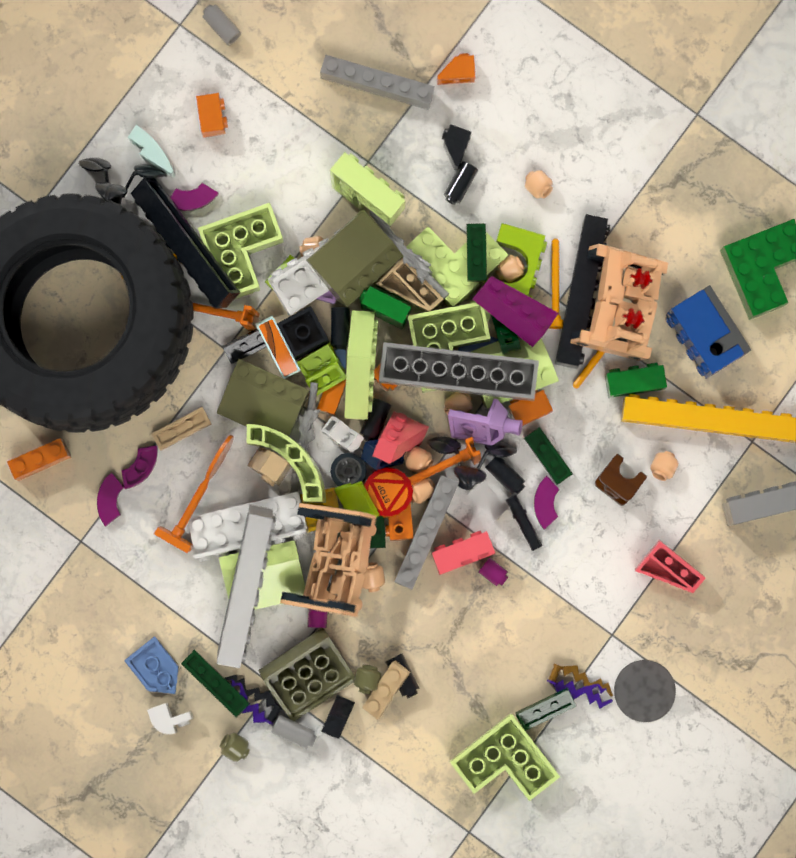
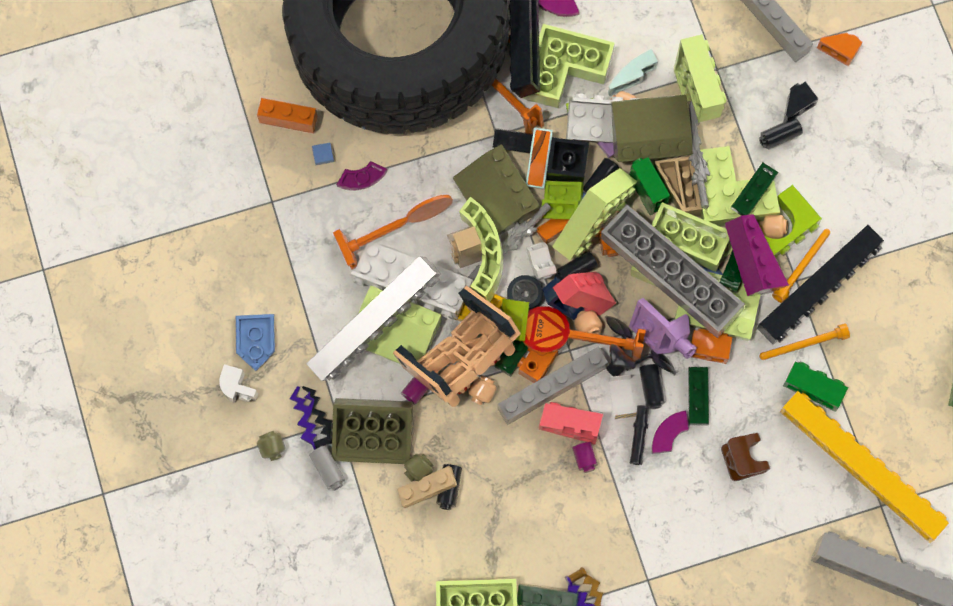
camera: 40 degrees right, 10 degrees down
magenta tile [97,472,124,527] -> none
tan plate [152,407,212,451] -> none
dark green plate [181,650,251,718] -> none
black slope [321,695,355,739] -> none
light nougat head [411,478,435,504] -> none
light nougat head [444,392,473,415] -> none
light nougat head [525,170,553,198] -> none
light nougat container [570,244,668,361] -> none
coral wedge [635,540,705,593] -> none
light nougat head [650,451,678,481] -> none
blue piece [666,285,751,379] -> none
none -> medium blue tile [312,143,334,165]
none -> light aqua slope [608,49,658,96]

